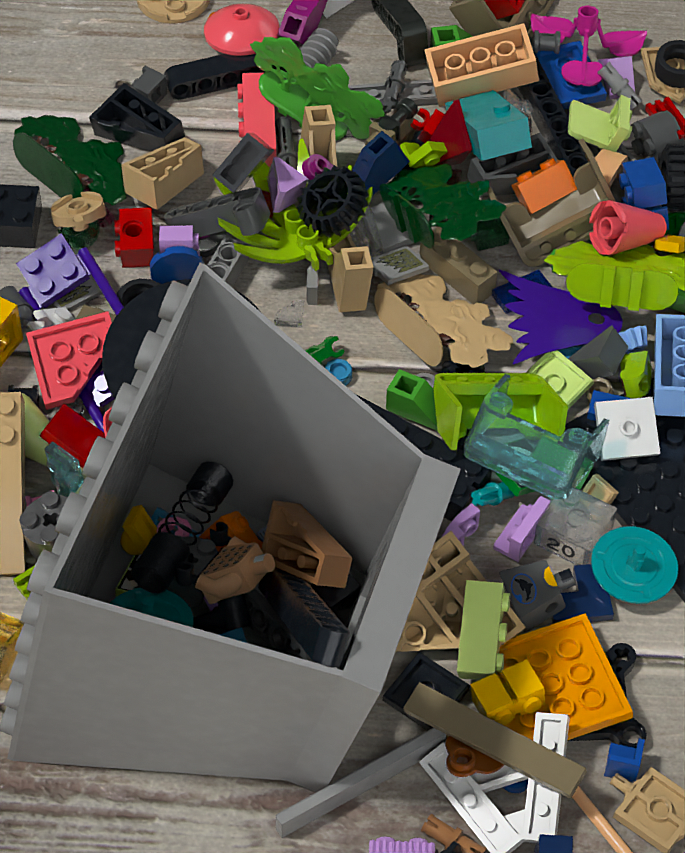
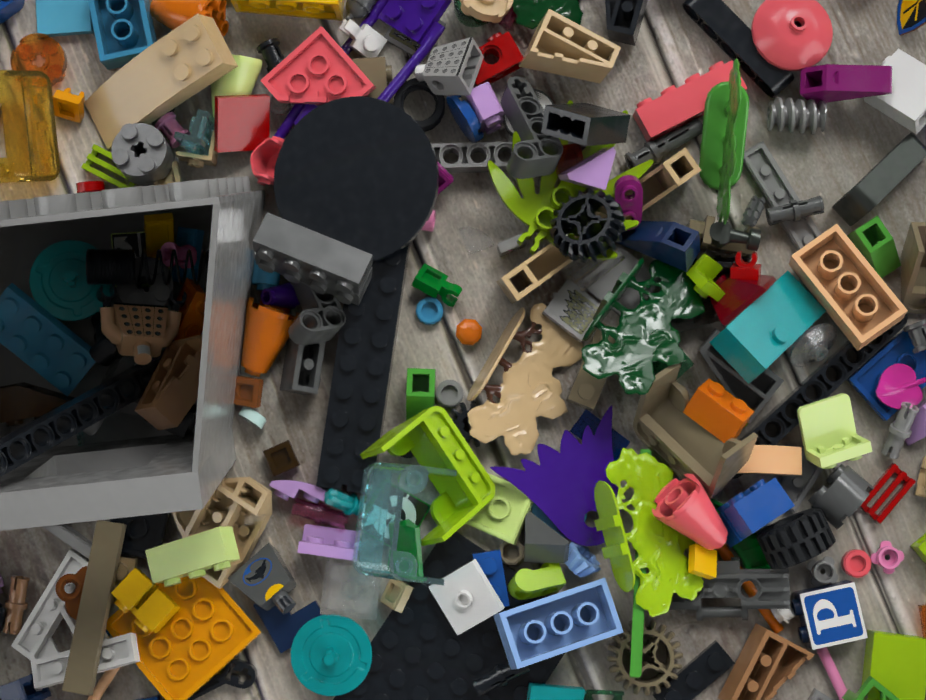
camera: 70 degrees right, 30 degrees up
none -> clear pink pin [291,498,350,530]
none -> light grey torso [415,37,484,96]
none -> orange tile [456,319,482,346]

